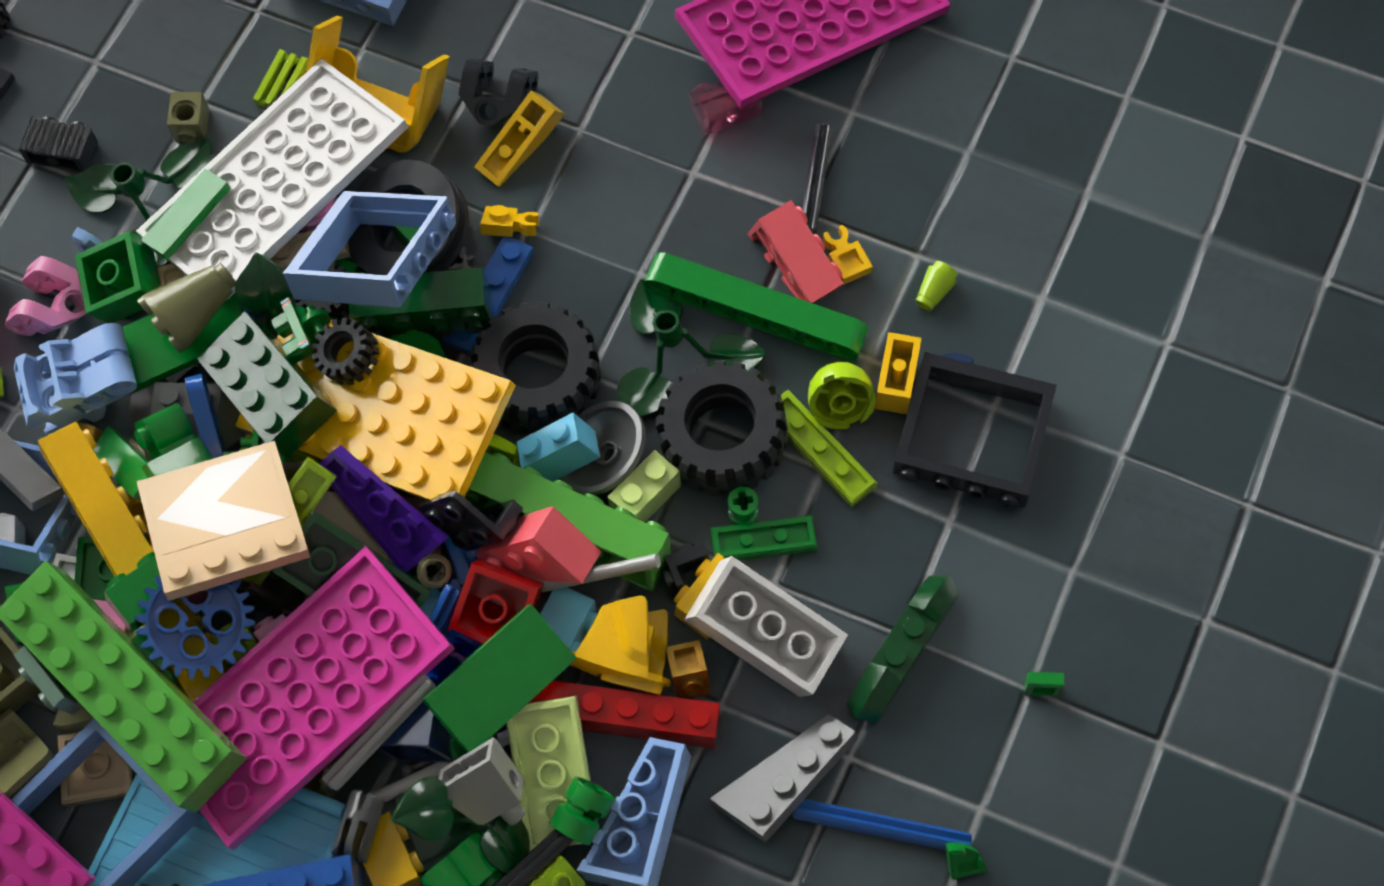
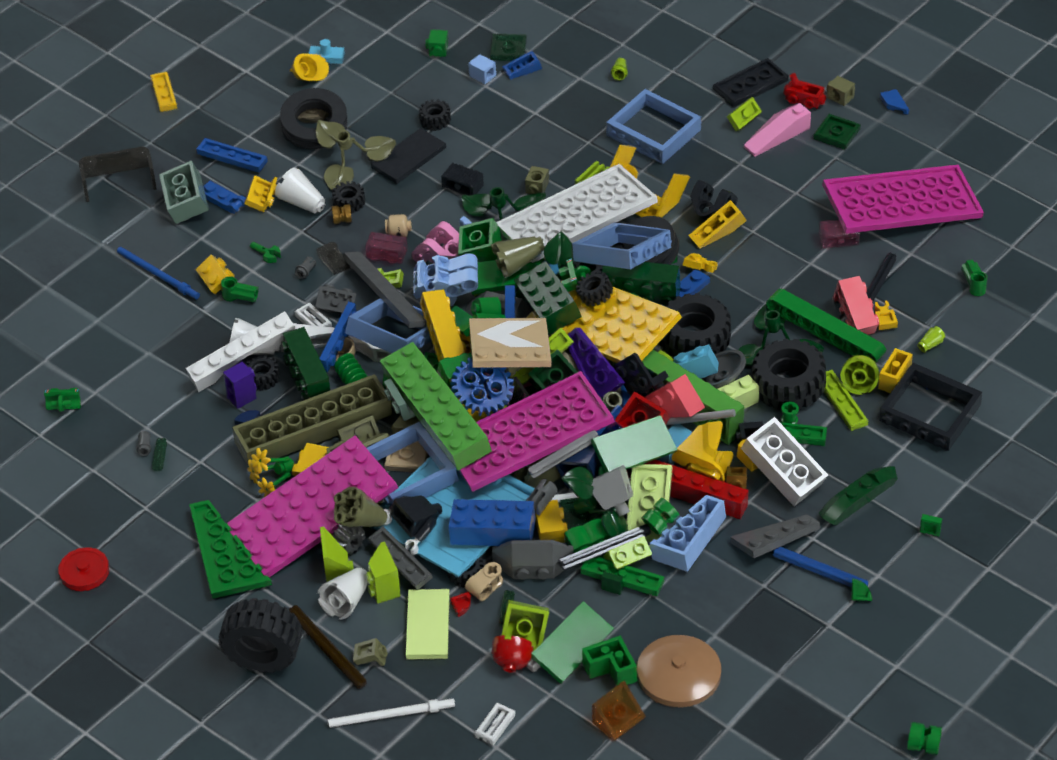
camera: 15 degrees right, 20 degrees down
tile [141,169,231,260] -> none
none -> green piece [961,260,987,296]

